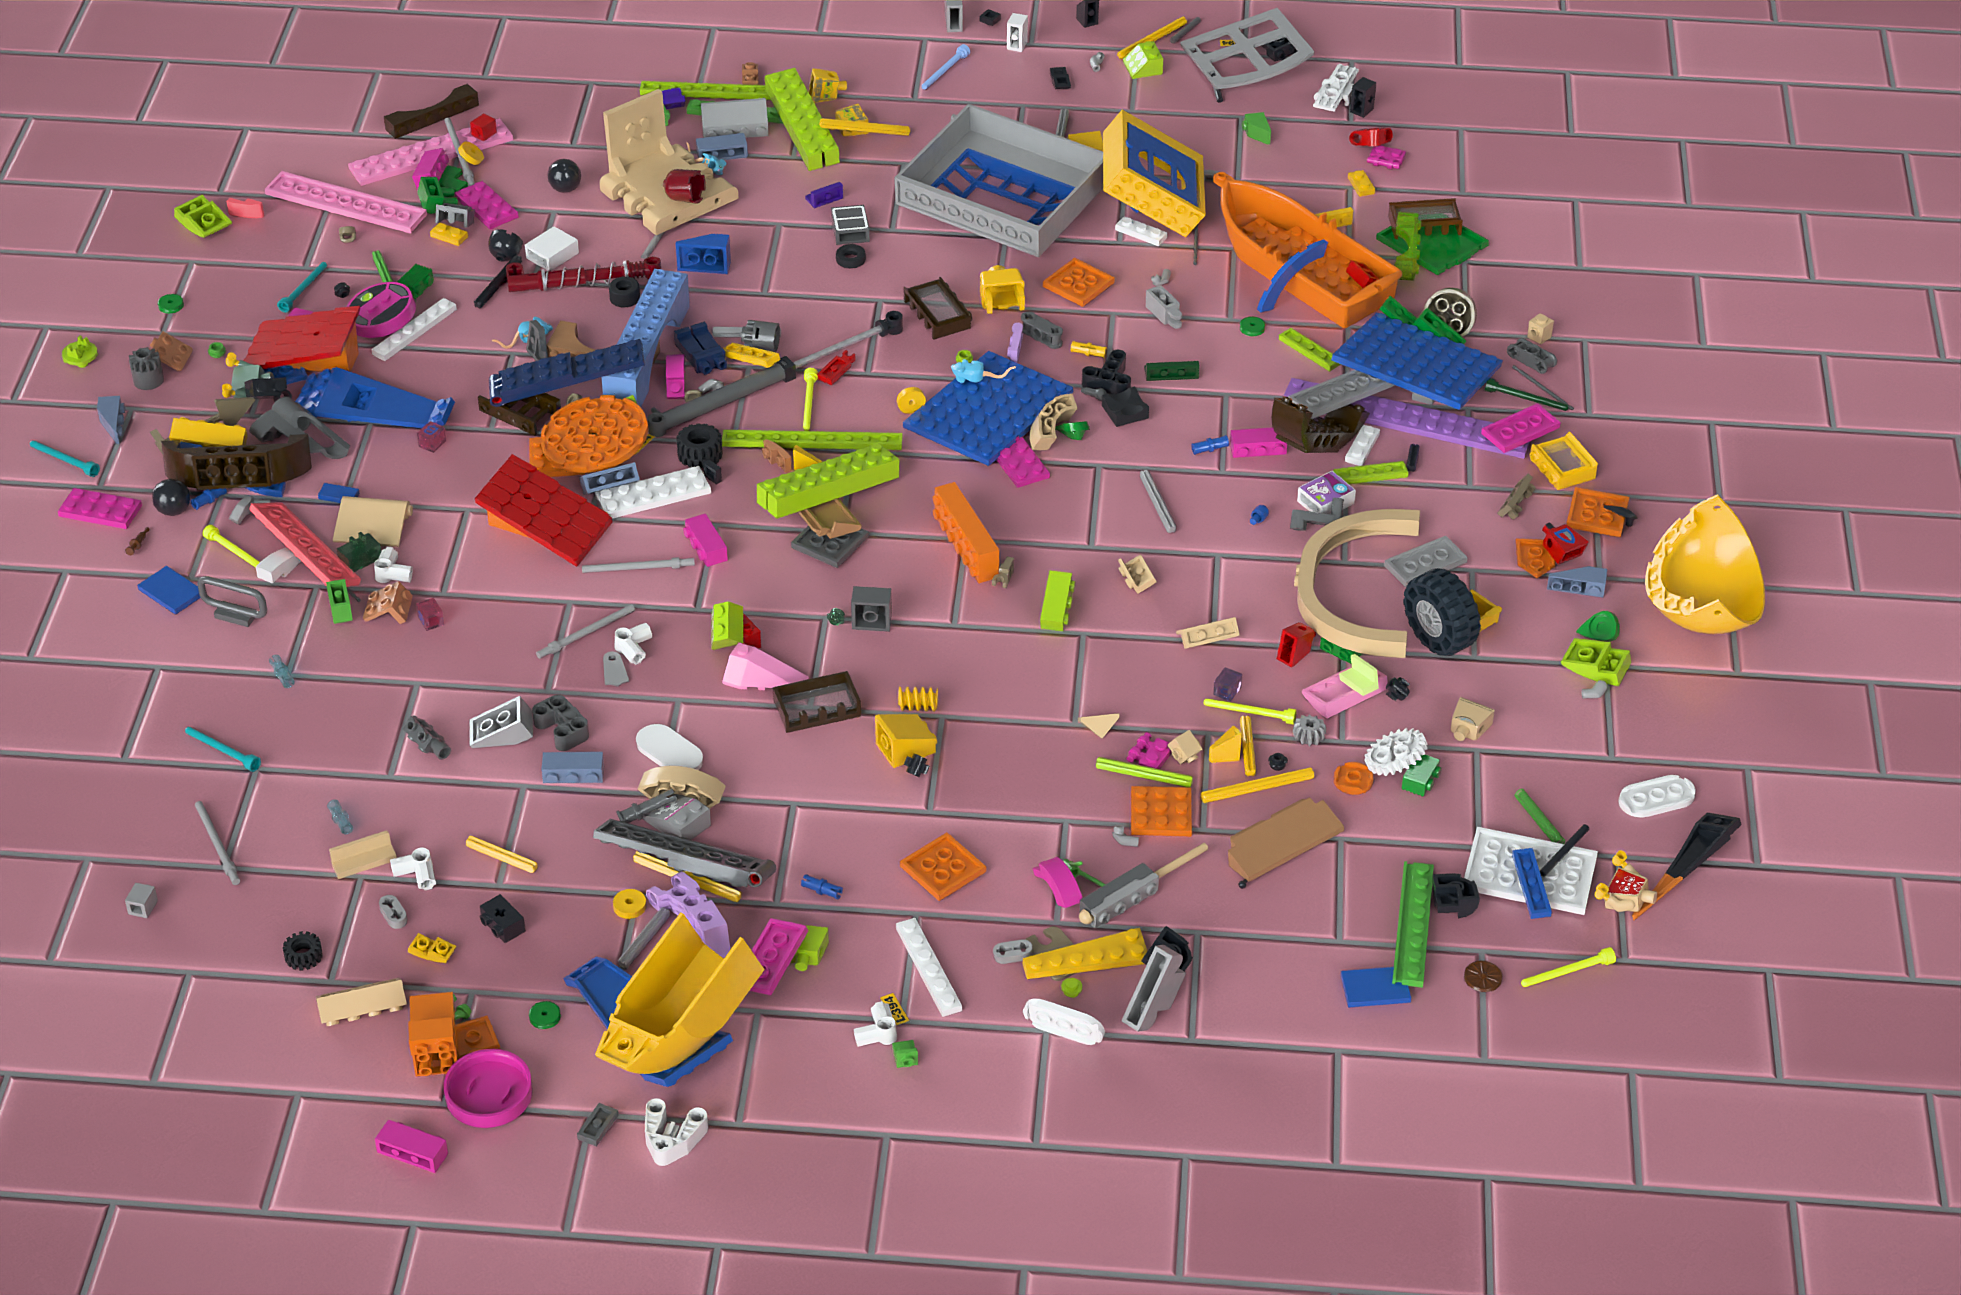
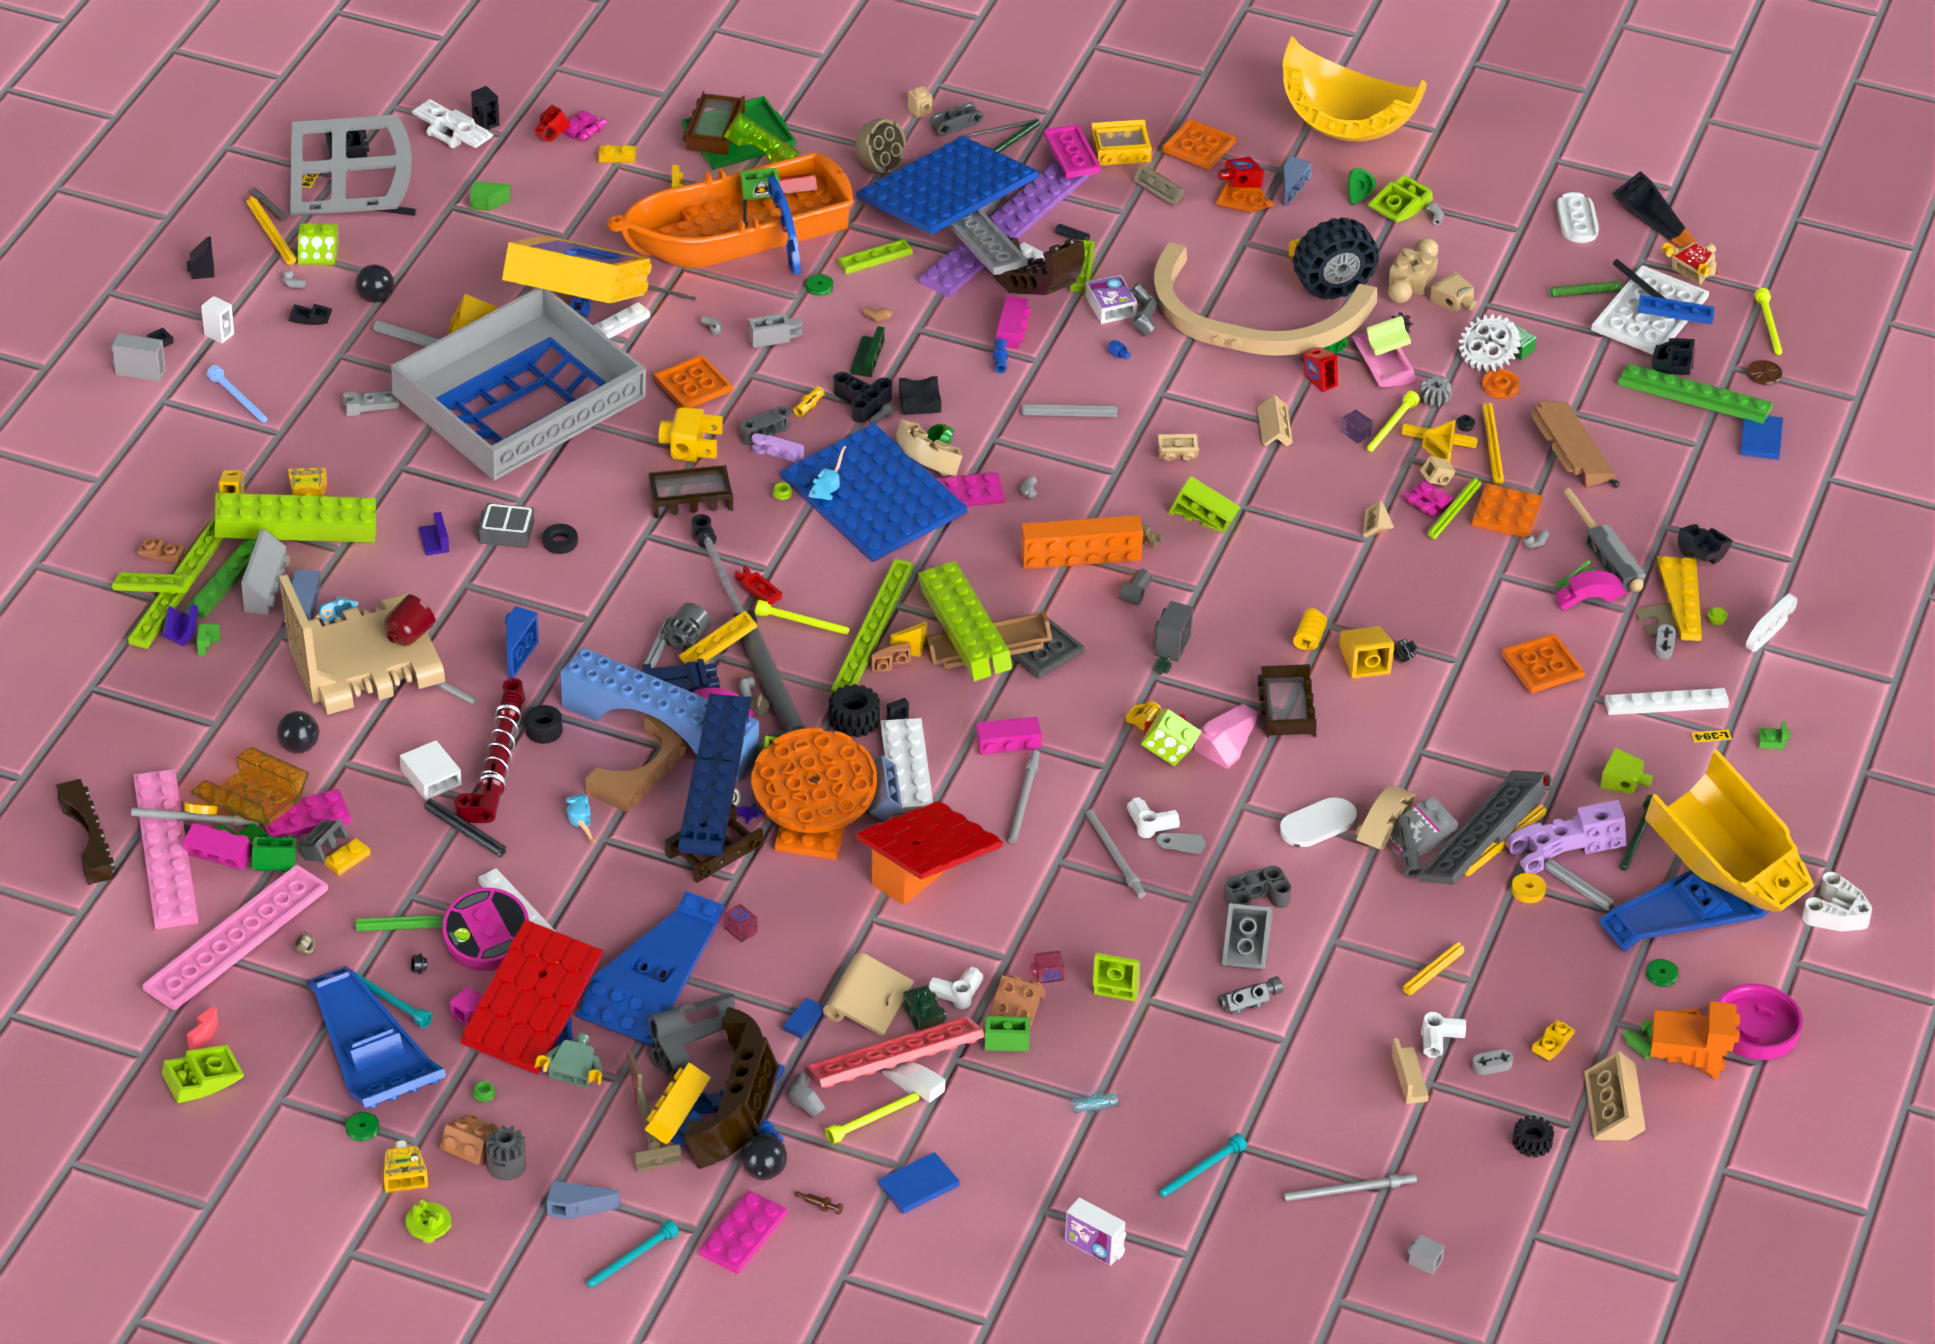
camera: 75 degrees left, 0 degrees up
dark grey bar [197,576,267,627] -> none
black hinge [244,377,292,402] -> none
clear light blue pin [327,800,353,835] -> none
dark pink brick [375,1120,448,1173] -> none
green brick [397,263,434,300] -> none
red brick [470,113,497,141] -> none
black brick [479,894,526,943] -> none
black cylinder [488,229,523,262] -> none
dark grey wing [526,320,548,361] -> none
sand blue brick [541,752,604,783] -> none
dark grey plate [577,1103,619,1147] -> none
dark pink plate [750,918,808,995] -> none
blue pin [801,874,843,900] -> none
yellow axle [819,118,910,136] -> none
white piece [853,1001,897,1047] -> none
yellow piece [896,387,926,414] -> none
light grey brick [1122,945,1186,1032] -> none
green bracket [1379,296,1466,344] -> none
light grey plate [1384,536,1468,588] -> none
black bar [1604,505,1638,527] -> none
none -> lime tile [112,572,193,593]
none -> clear yellow slope [190,747,309,825]
none -> blue wing [306,966,447,1108]
none -> black piece [355,264,394,303]
none -> yellow torso [384,1141,428,1192]
none -> bright green brick [740,167,780,200]
none -> medium nougat arm [863,307,893,322]
none -> light grey arm [1020,476,1037,499]
none -> brick [1065,1197,1126,1266]
none -> lime slope [1093,953,1140,1001]
none -> dark grey piece [1119,568,1152,605]
none -> yellow piece [1126,701,1162,730]
none -> tan brick [1388,237,1439,303]

